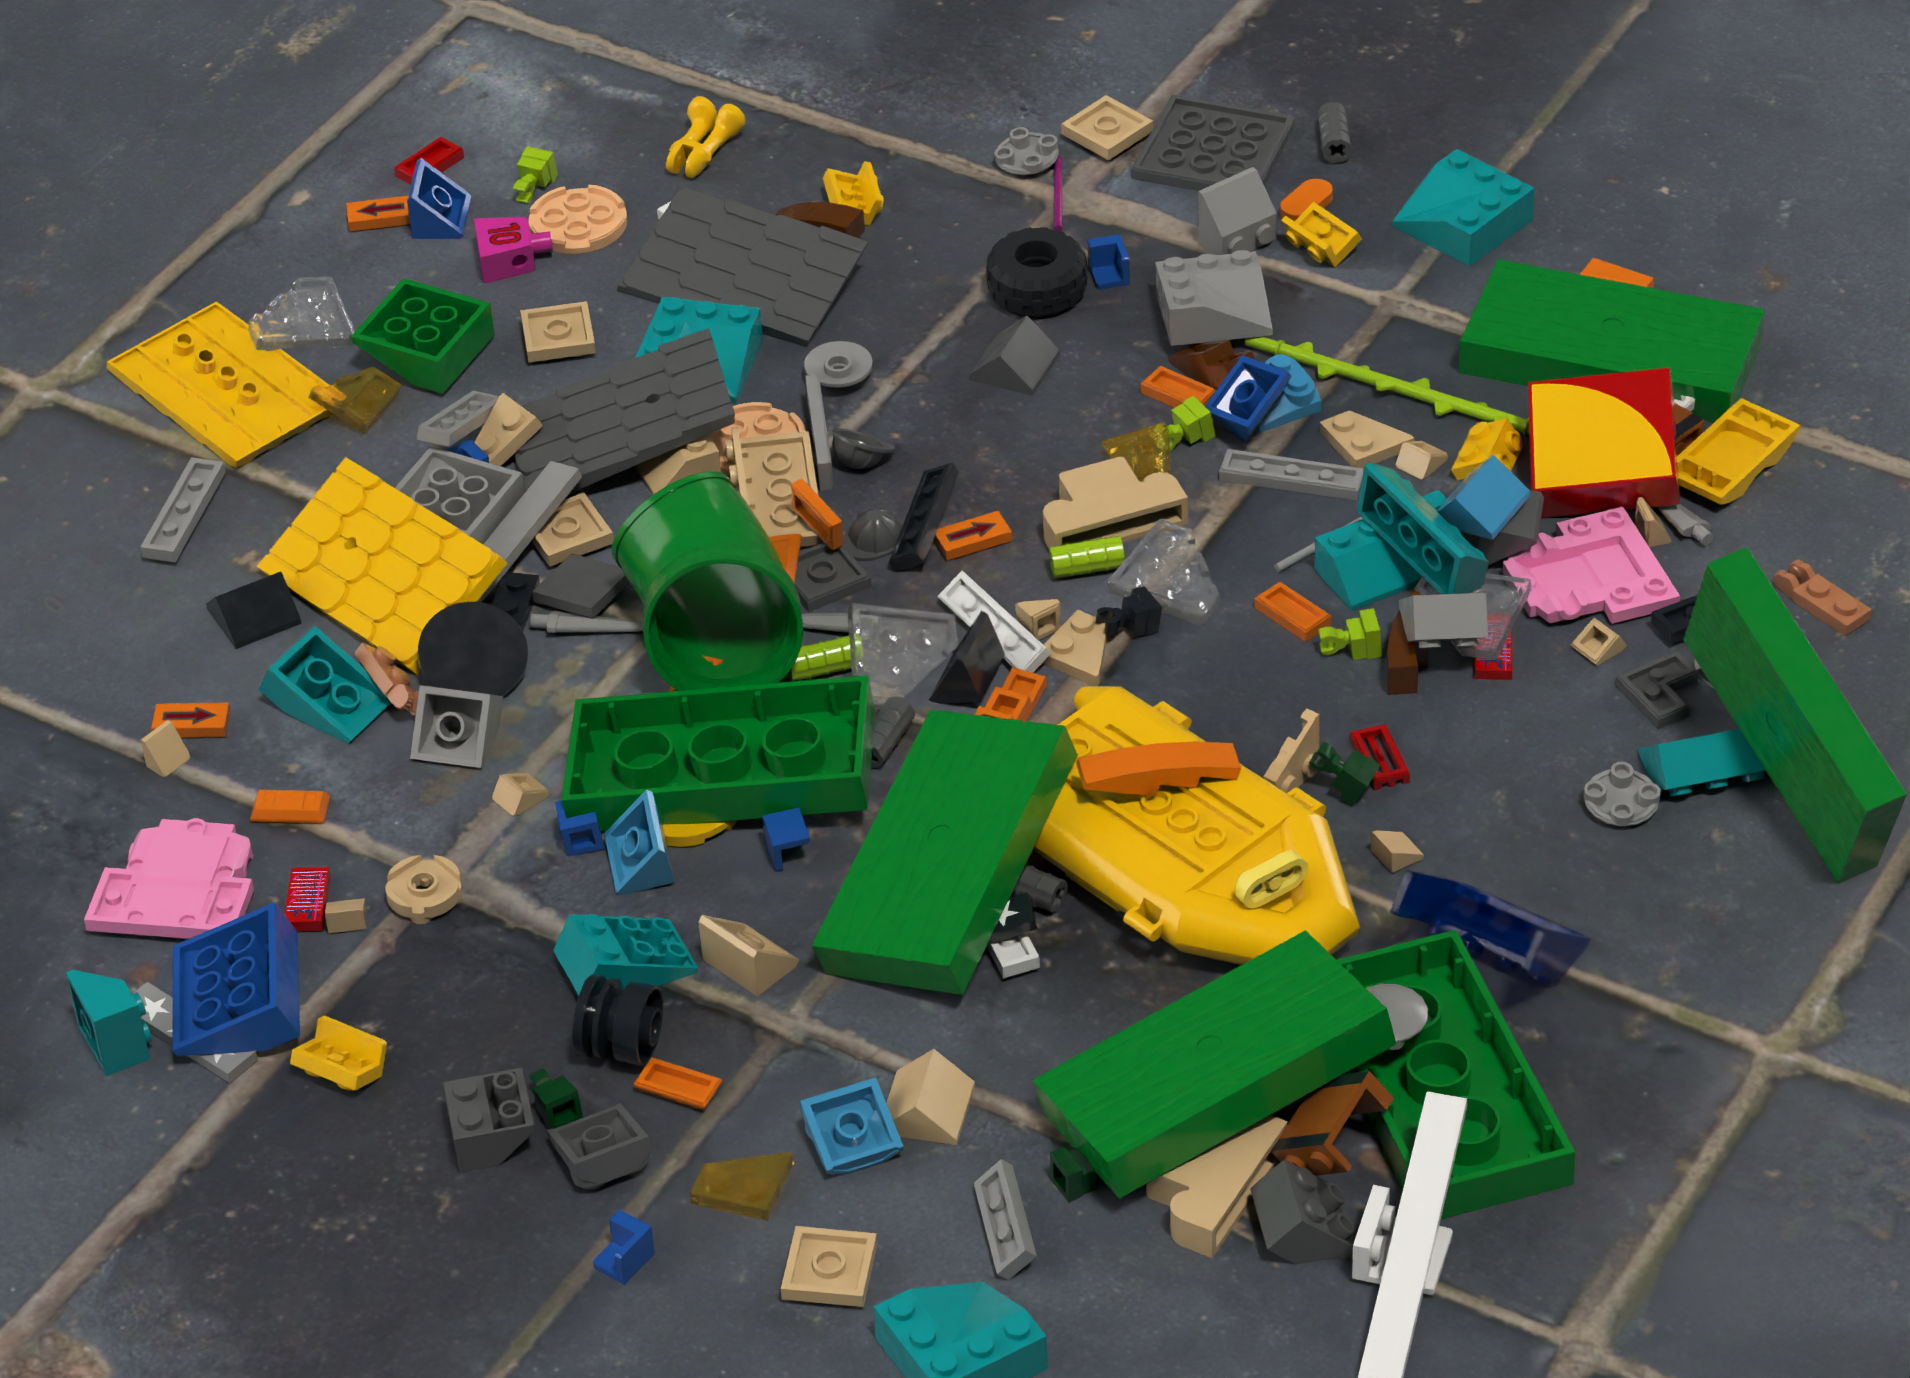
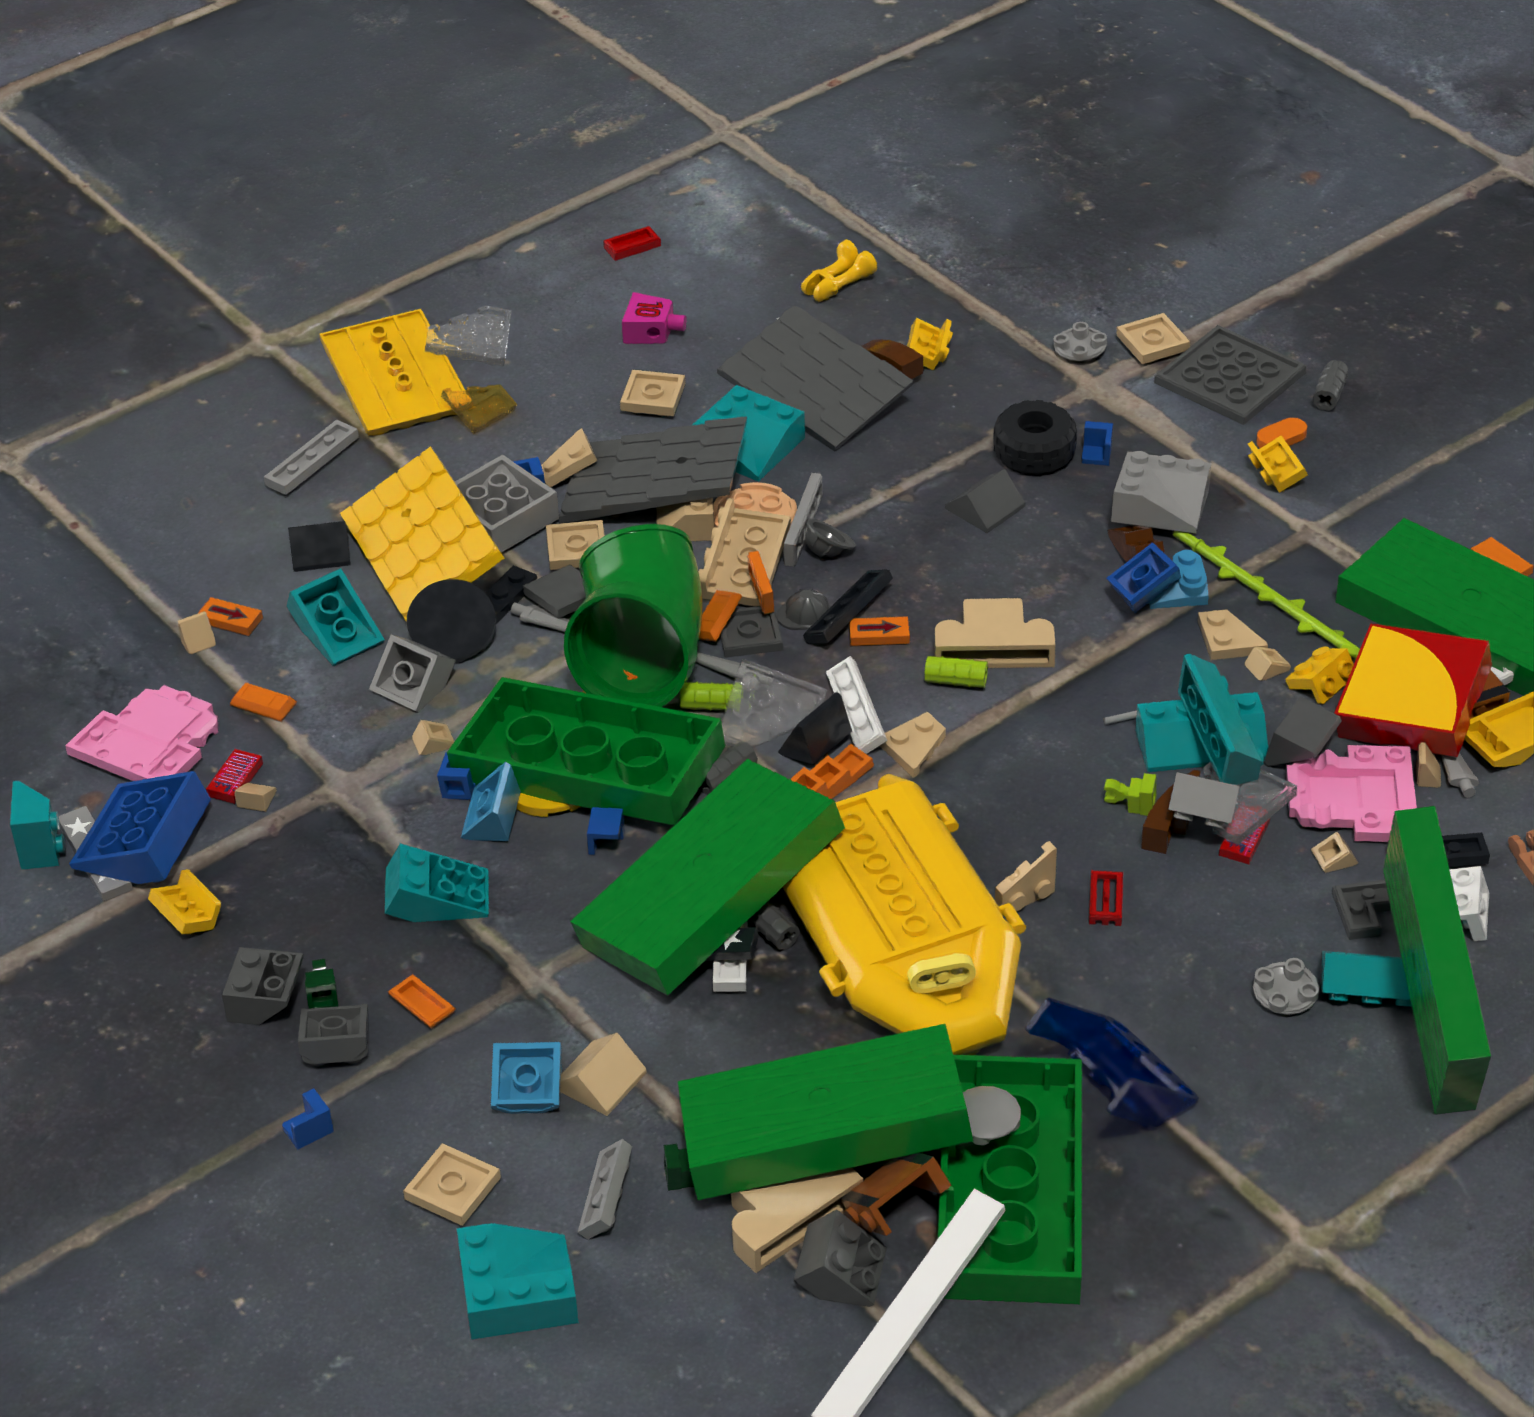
camera: 20 degrees right, 0 degrees up
orange tile [346,195,411,232] -> none
green slope [350,278,495,394] -> none
nougat hinge [355,642,419,717] -> none
tan plate [385,855,463,924] -> none
blue slope [407,158,472,239] -> none
light grey plate [417,391,499,449] -> none
light grey tile [477,461,582,602] -> none
lime piece [513,146,558,204] -> none
light nougat tile [528,184,627,254] -> none
black wheel [572,974,663,1067] -> none
clear yellow wing [690,1152,794,1221] -> none
tan slope [698,915,799,997] -> none
light grey dish [804,341,873,388] -> none
tan slope [1015,599,1061,640] -> none
magenta axle [1054,155,1063,231] -> none
orange slope [1076,741,1241,796] -> none
black piece [1095,586,1162,638] -> none
clear yellow wing [1102,422,1171,482] -> none
clear plate [1107,519,1220,626] -> none
orange tile [1141,366,1217,408] -> none
lime piece [1153,396,1215,453] -> none
light grey slope [1198,167,1277,255] -> none
light grey tile [1219,449,1364,501] -> none
orange tile [1254,582,1332,642] -> none
dark green piece [1309,742,1380,806] -> none
white bracket [1352,1185,1453,1295] -> none
tan slope [1371,830,1424,873] -> none
teal slope [1392,149,1535,267] -> none
dark azure slope [1437,455,1531,540] -> none

